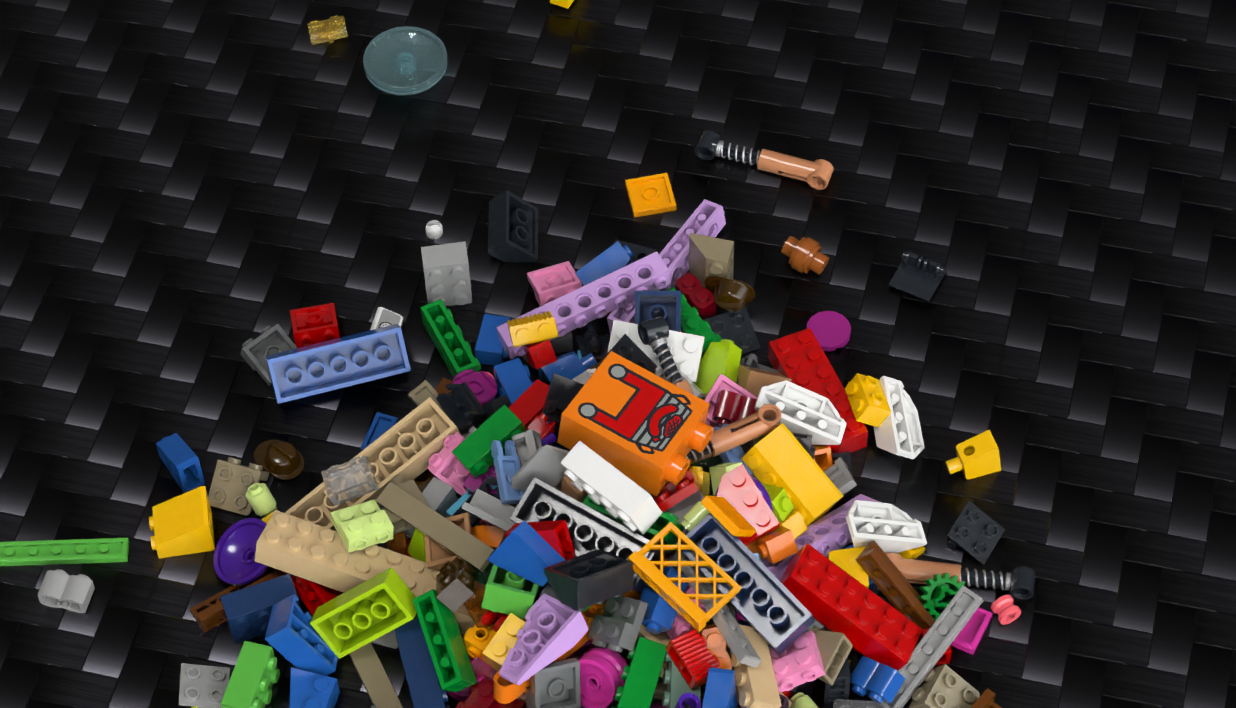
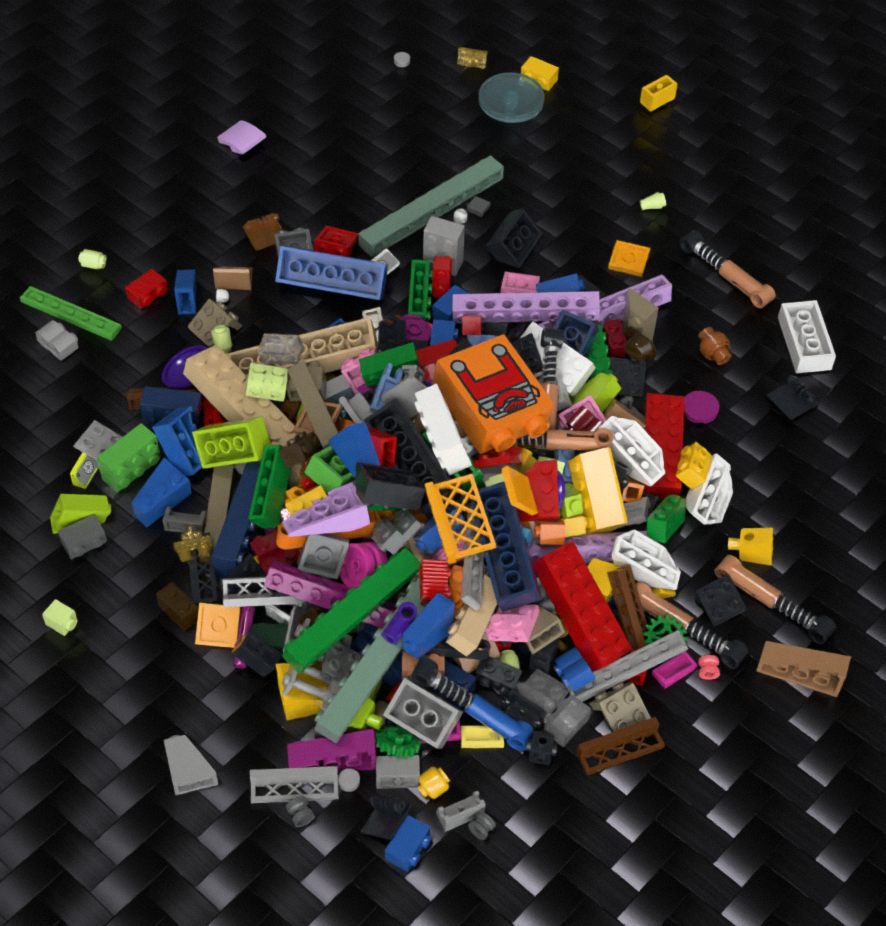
camera: 25 degrees right, 0 degrees up
yellow slope [149,486,215,559] -> none
dark brown piece [254,439,304,480] -> none
yellow brick [507,310,558,348] -> none
none -> yellowish green brick [79,249,107,270]
none -> red brick [125,269,168,309]
none -> medium nougat slope [213,267,253,290]
none -> white hinge [216,289,229,303]
none -> lavender slope [217,120,266,155]
none -> clear orange hinge [243,213,283,251]
none -> sand green brick [359,155,504,257]
none -> light grey tile [394,52,410,67]
none -> red brick [432,256,452,298]
none -> dark grey tile [467,196,490,217]
none -> yellow brick [521,56,559,91]
none -> yellowish green cone [640,192,666,210]
none -> green brick [646,495,686,543]
none -> piece [715,555,836,644]
none -> medium nougat wedge [756,641,851,697]
none -> white brick [778,300,836,373]

